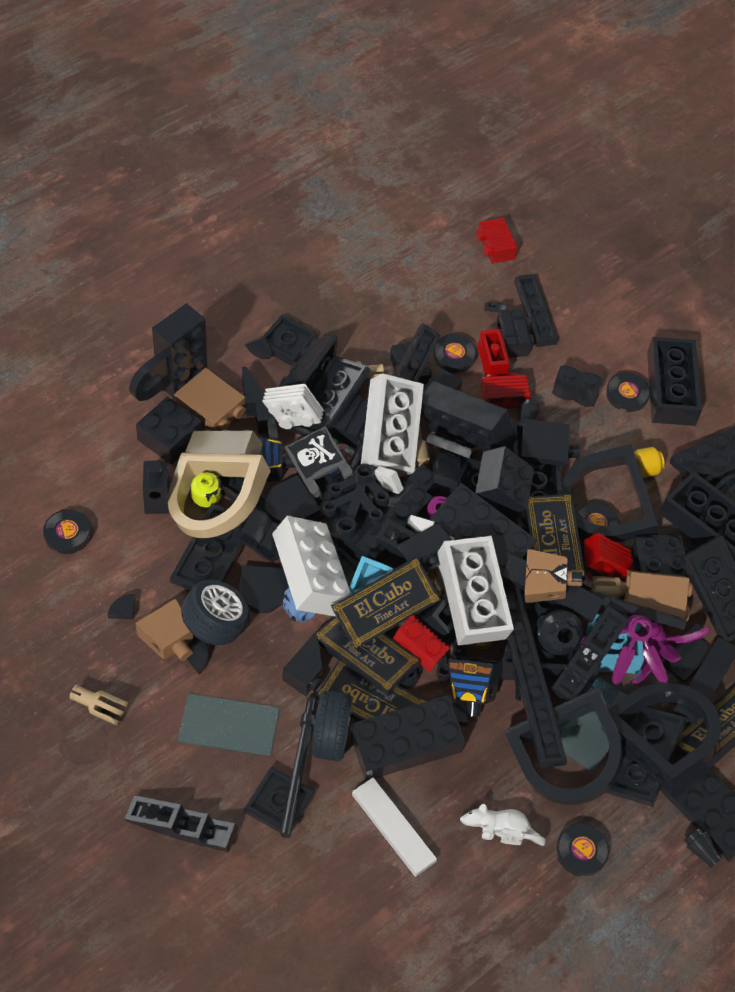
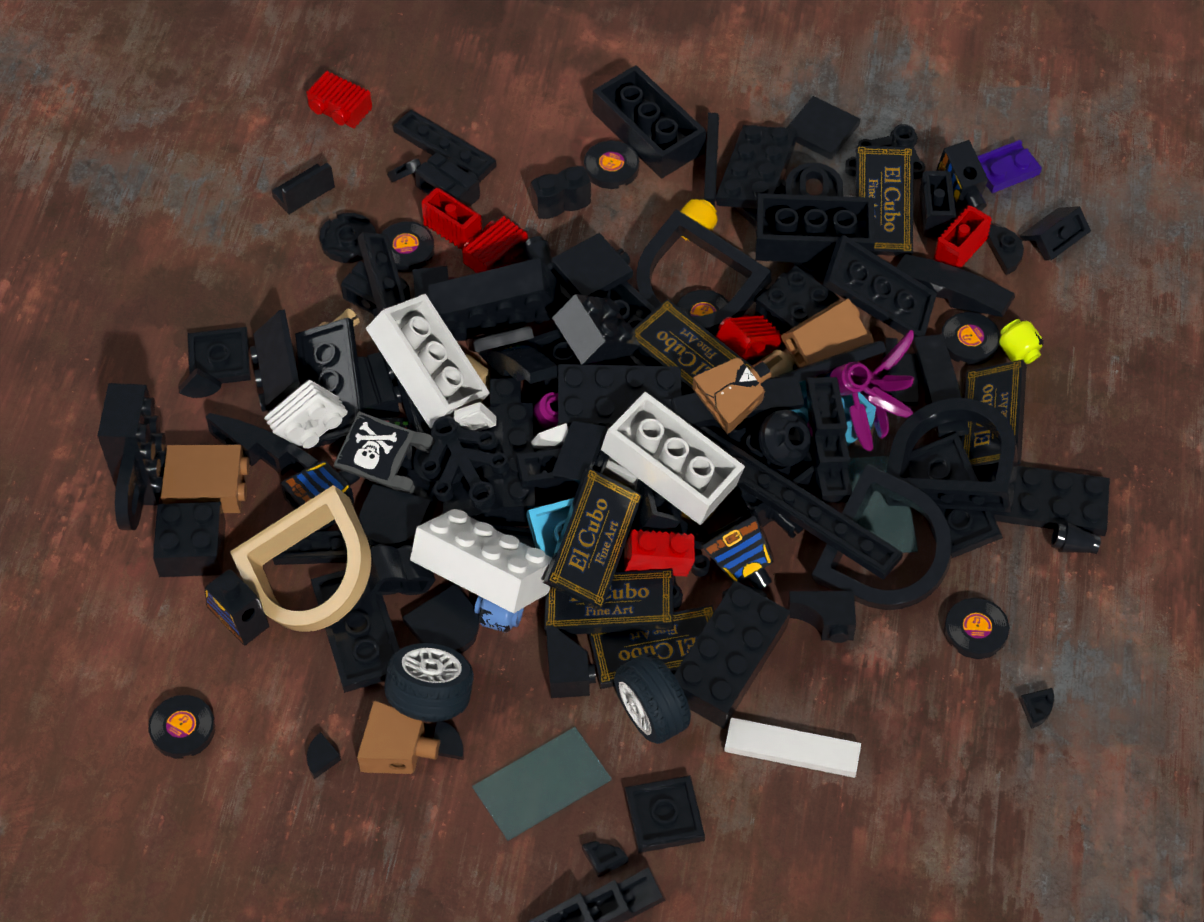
camera: 35 degrees left, 0 degrees up
tan arm [70,684,128,726] -> none
dark tan brick [185,430,263,455] -> none
neon yellow head [191,472,222,507] -> none
black bar [280,697,317,838] -> none
white animal [460,804,546,846] -> none
none -> black panel [271,163,335,214]
none -> black tile [319,213,376,263]
none -> black tile [582,841,628,878]
none -> black tile [704,113,719,208]
none -> black arch [788,591,856,643]
none -> black tile [1020,688,1054,729]

